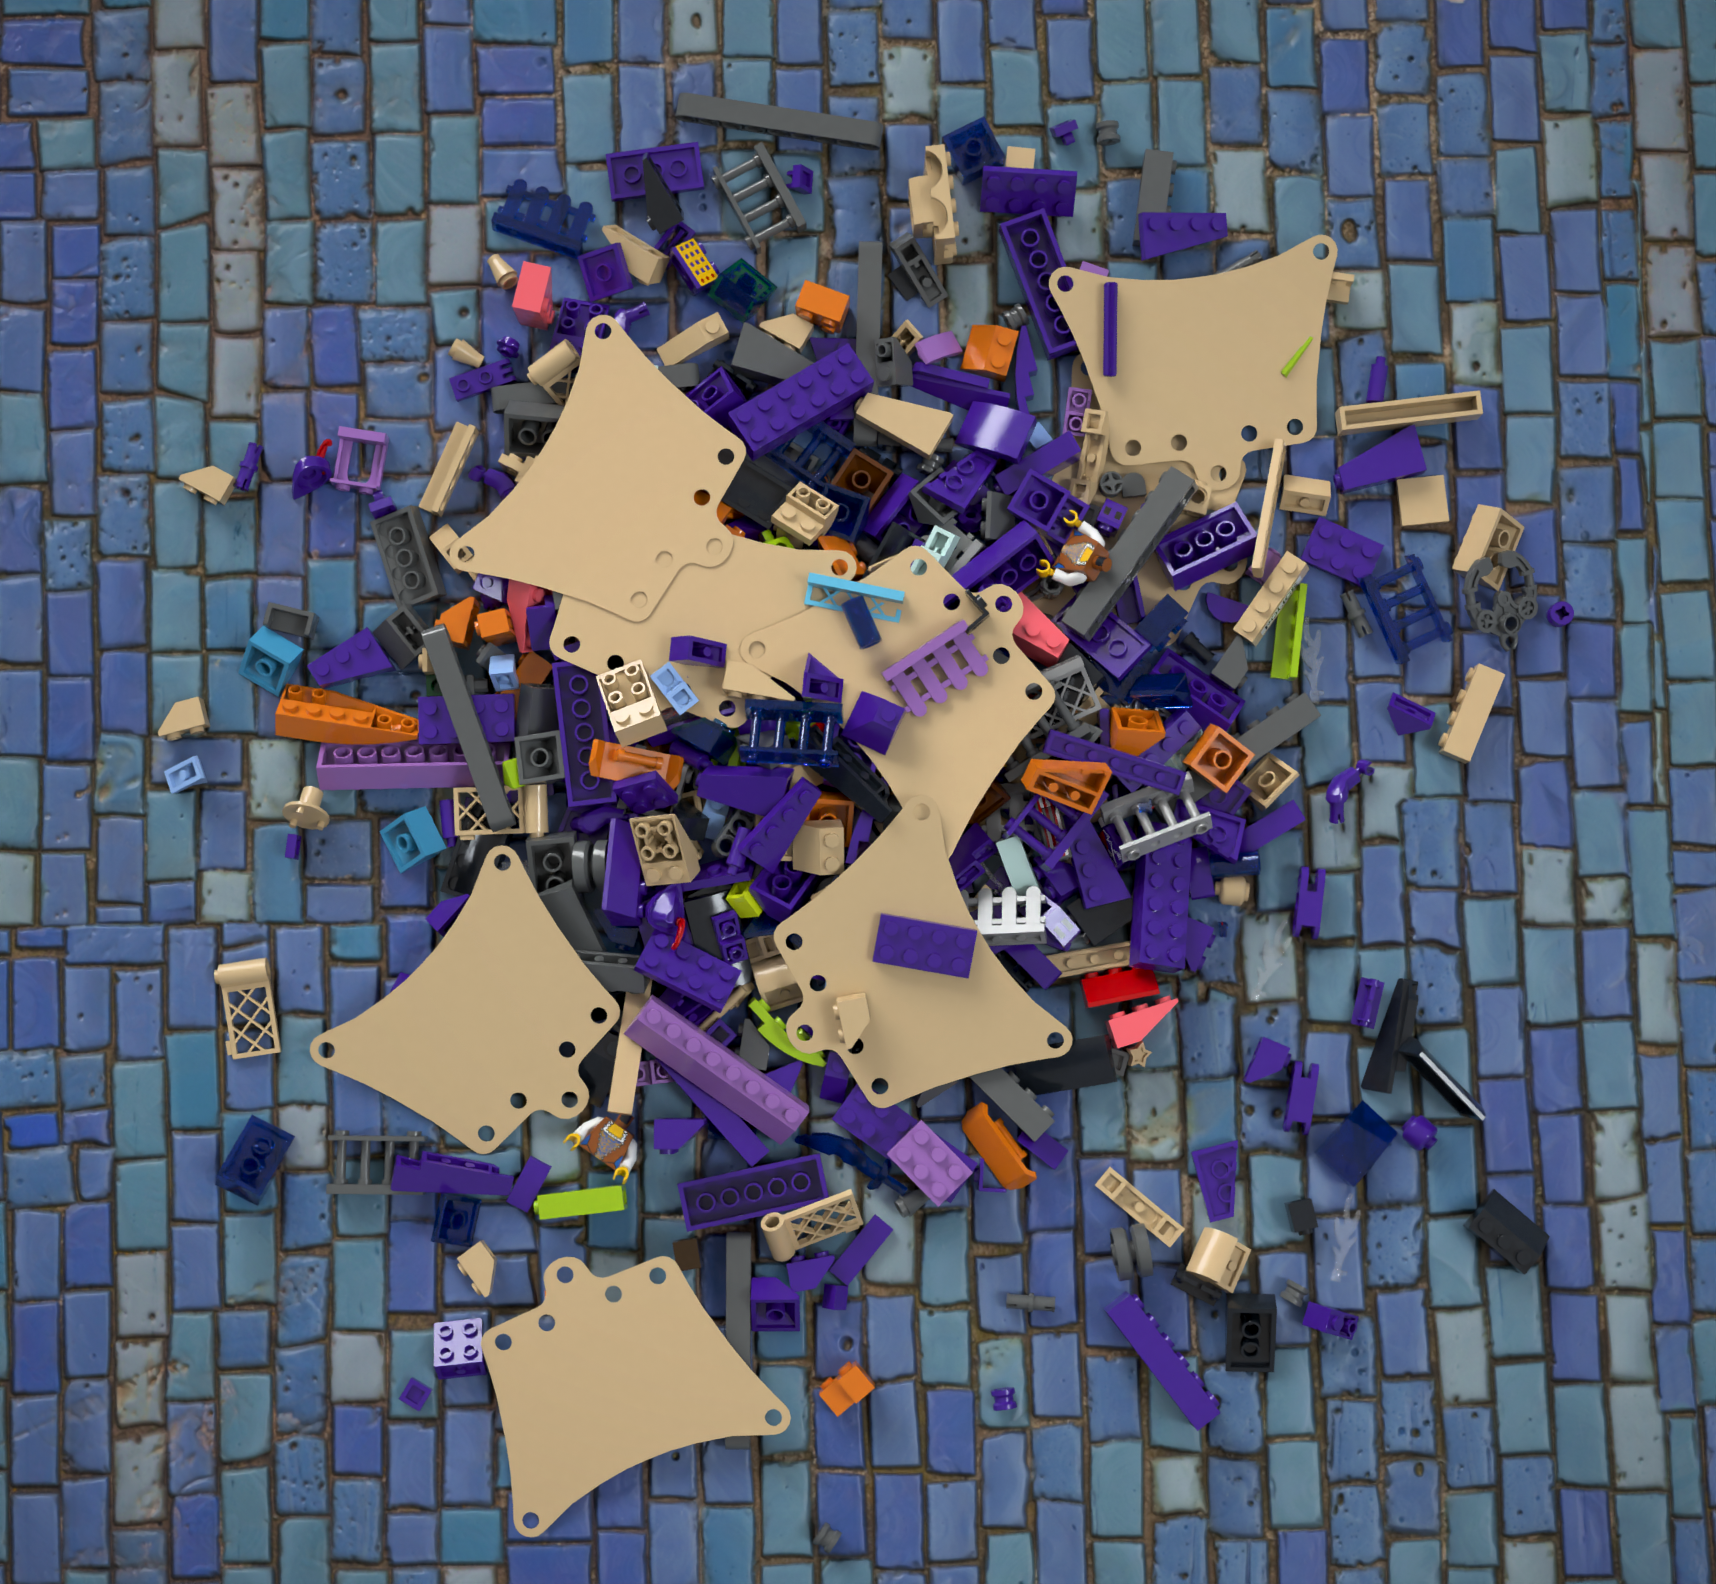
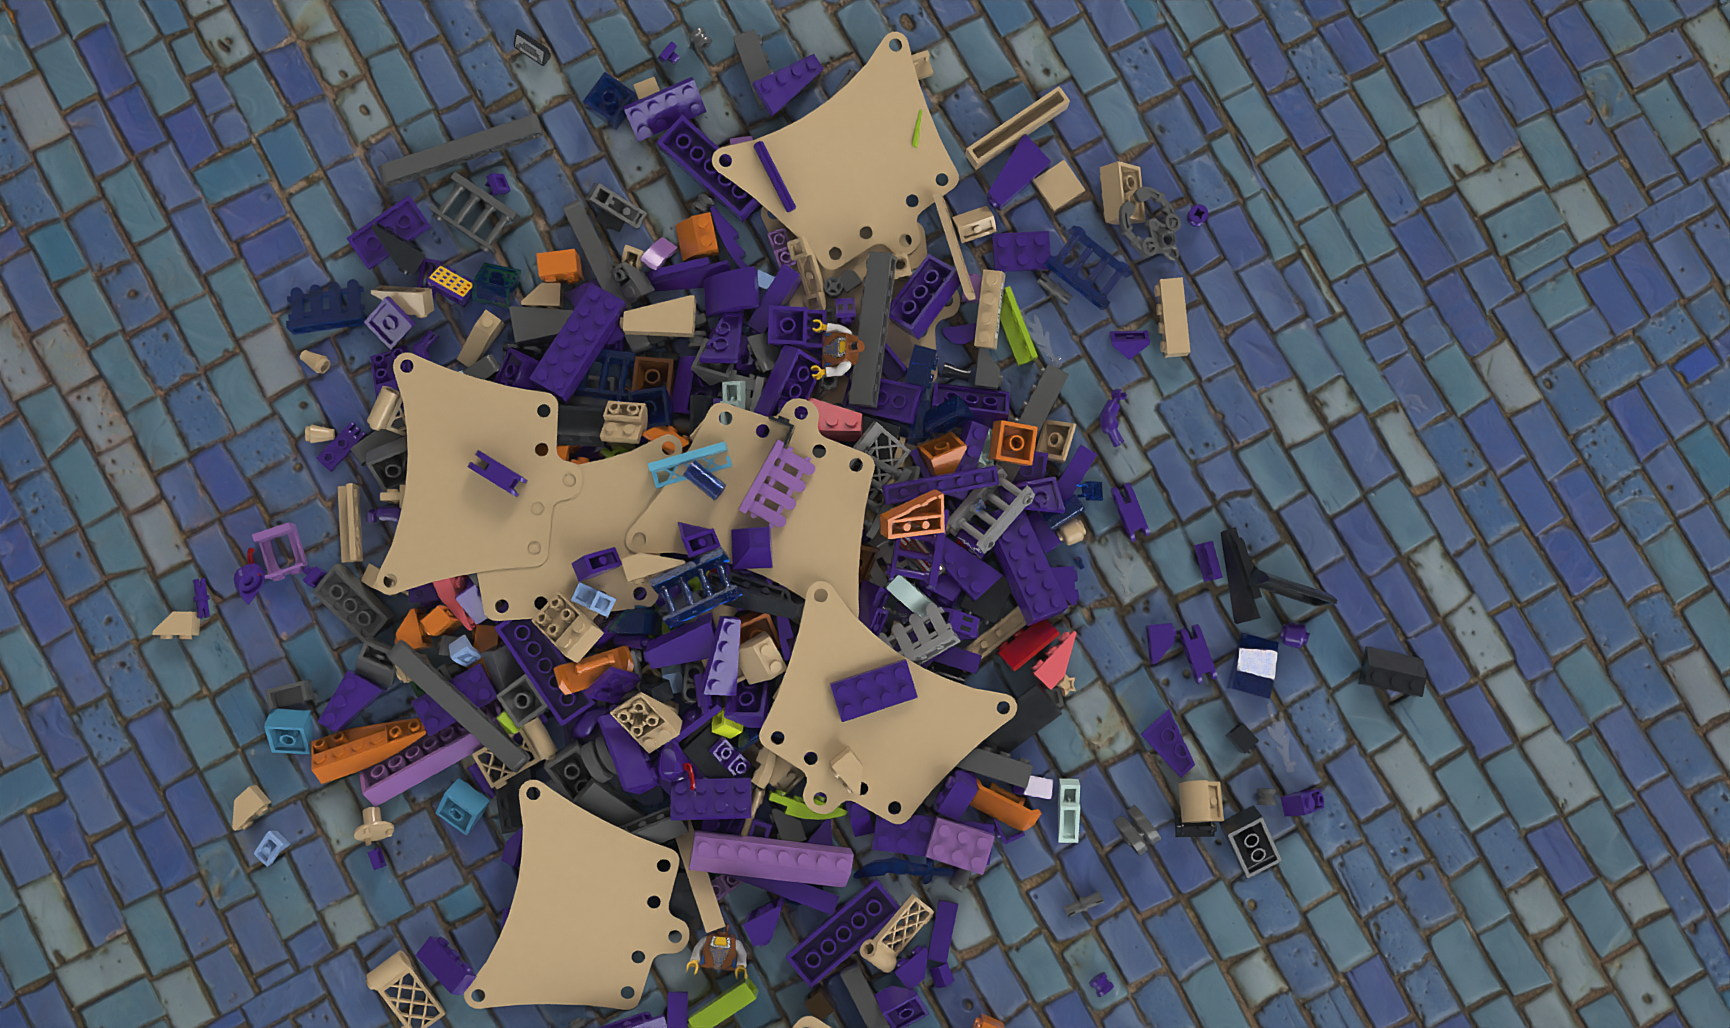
camera: 30 degrees left, 0 degrees up
dark purple plate [497,336,520,358] -> none
coral wedge [512,261,555,330] -> none
tan piece [908,144,959,265] -> none
tan slope [1095,1167,1185,1248] -> none
dark purple brick [1103,1291,1220,1431] -> none
dark purple cylinder [1366,356,1388,403] -> none
none -> dark purple brick [415,936,477,996]
none -> dark purple piece [467,450,528,497]
none -> slope [513,29,551,66]
none -> tan slope [751,746,776,789]
none -> dark purple slope [935,771,978,822]
none -> light aqua slope [1058,779,1080,843]
none -> clear blue plate [1077,481,1103,502]

